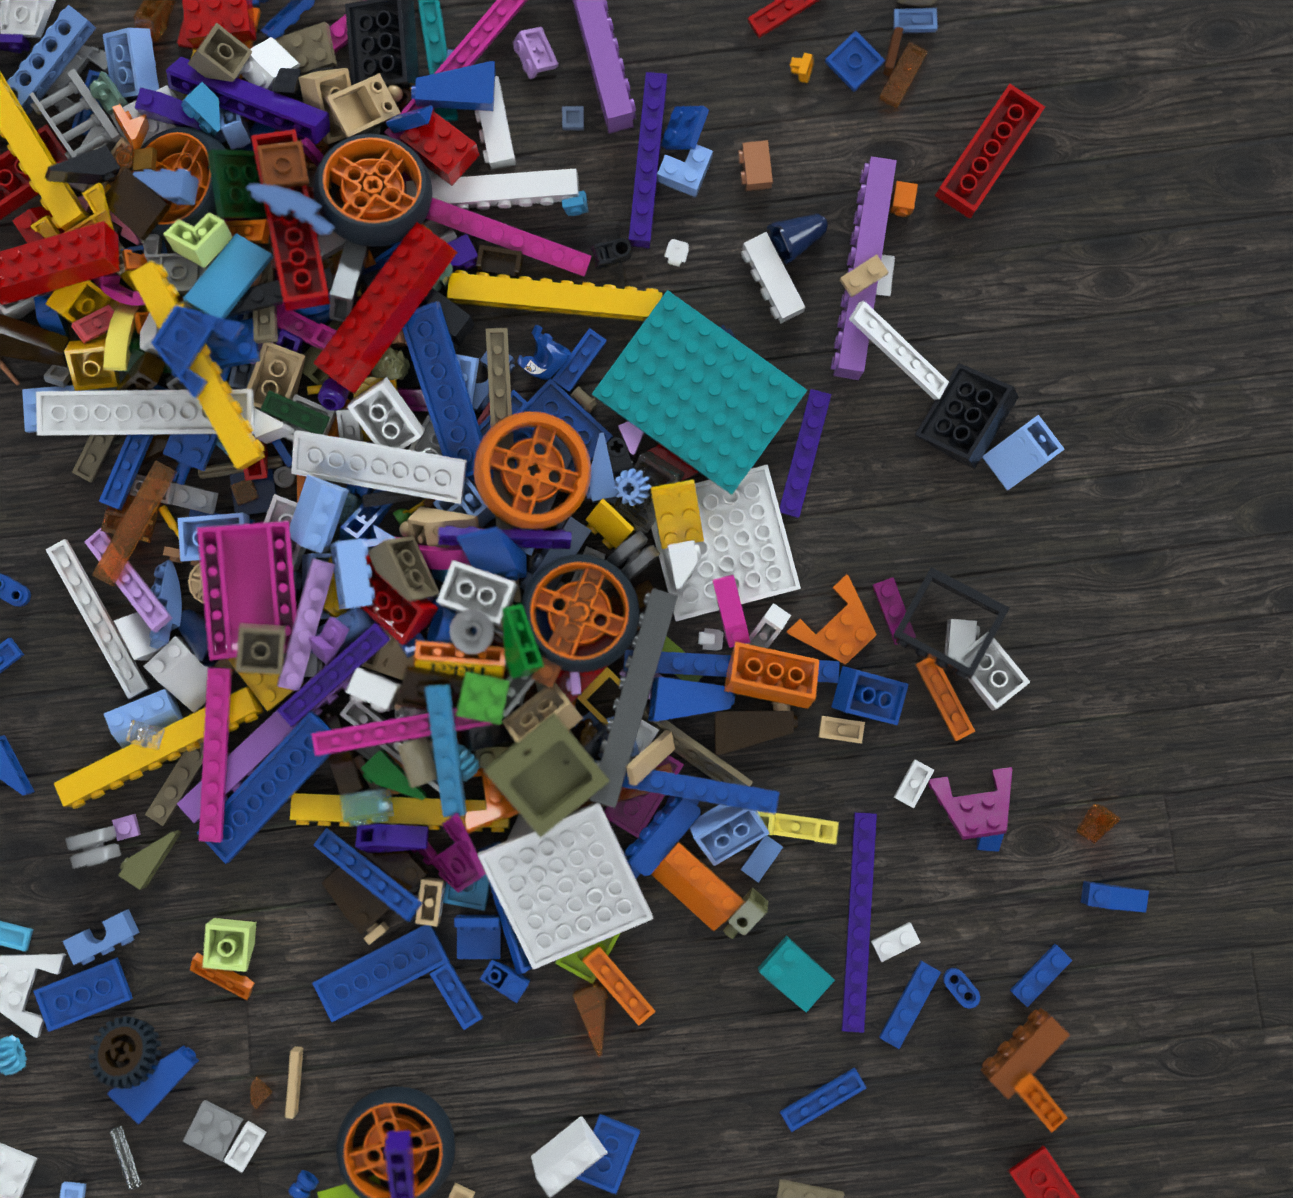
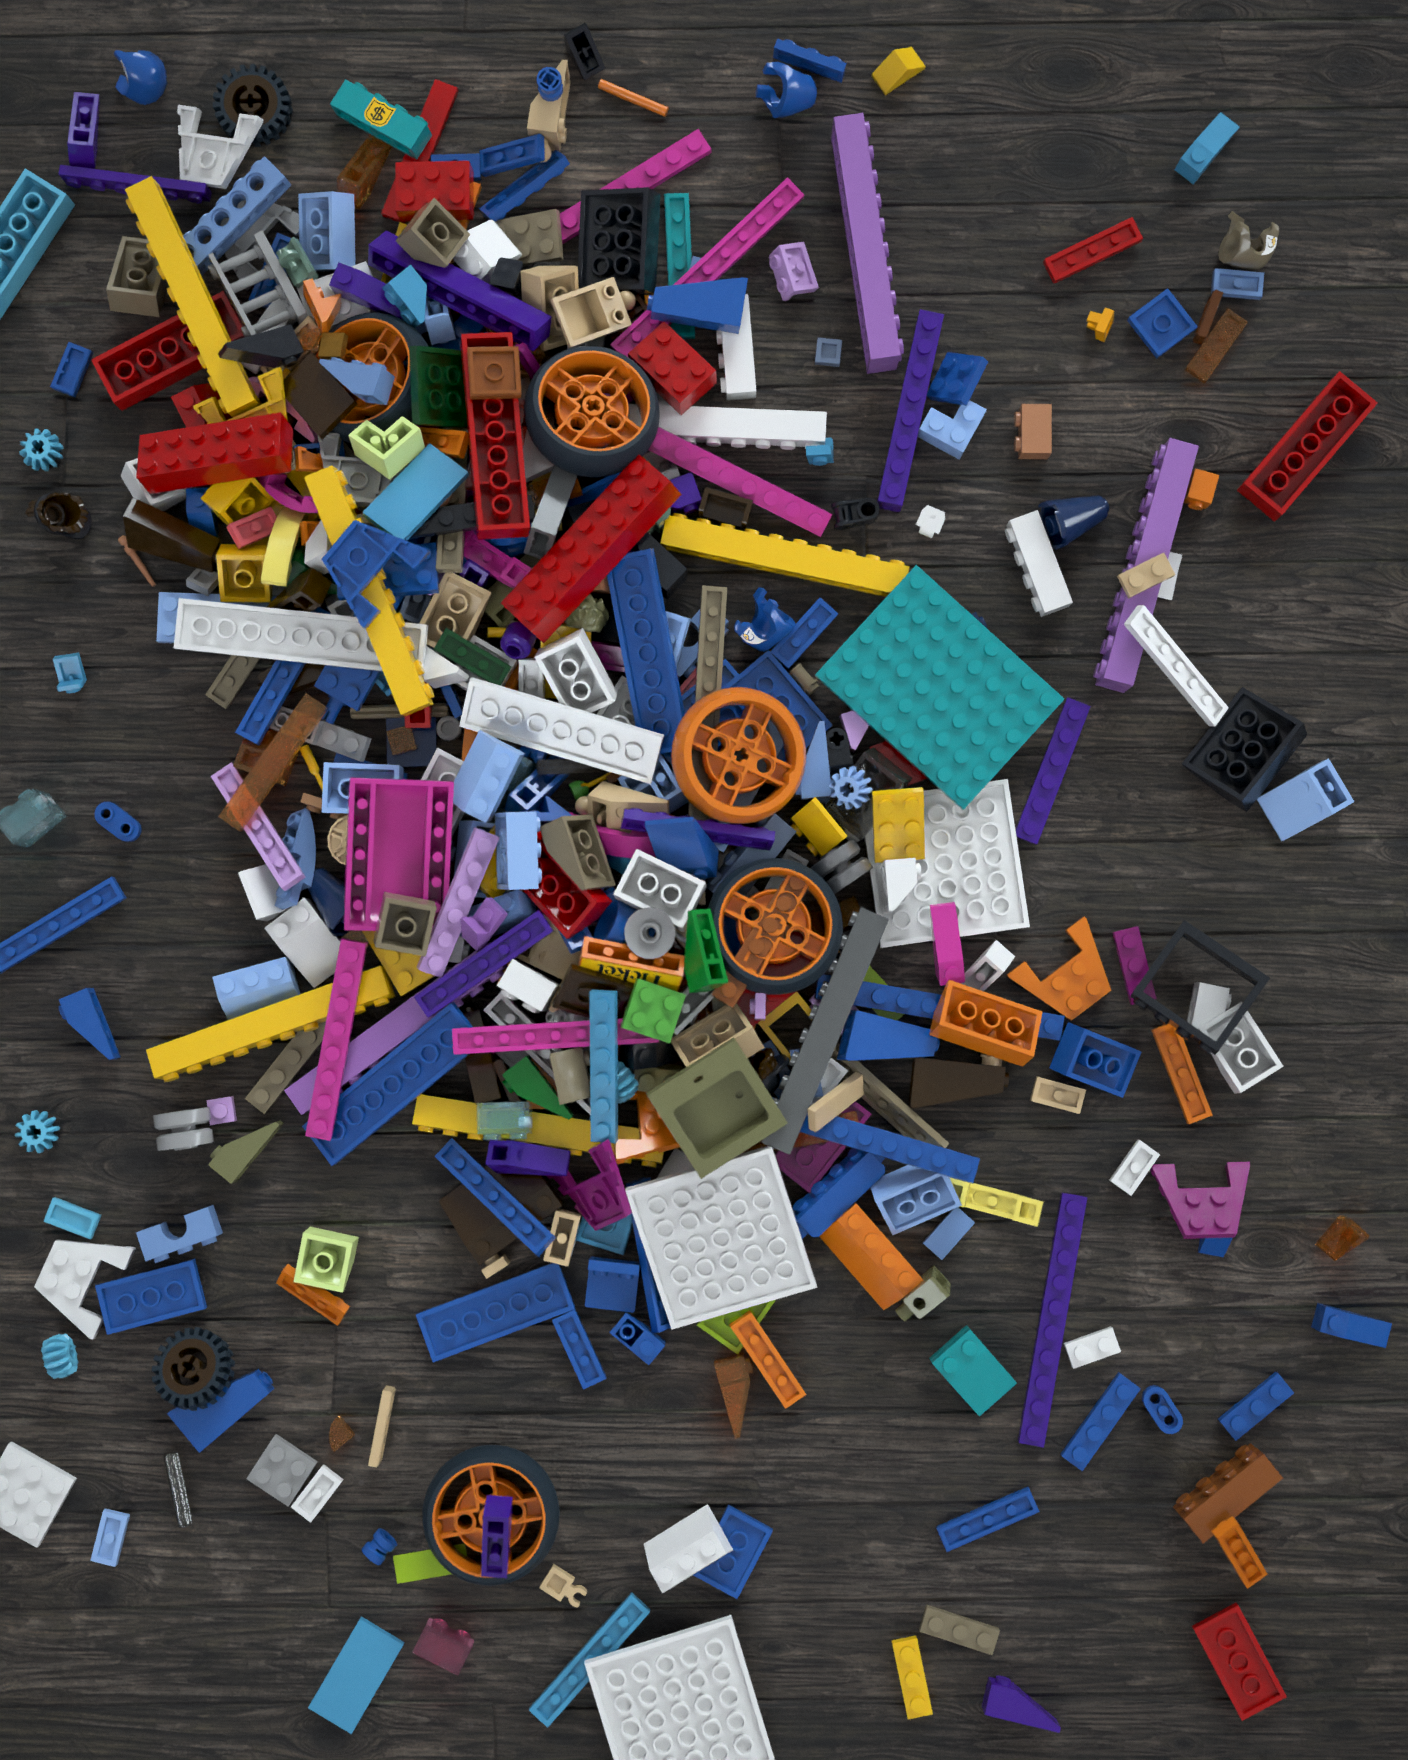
camera: 10 degrees right, 0 degrees up
white plate [46,539,150,699] -> none
clear bracket [126,720,165,749] -> none
medium blue slope [247,184,336,236] -> none
blue slope [386,105,433,133] -> none
white piece [698,628,724,651] -> none

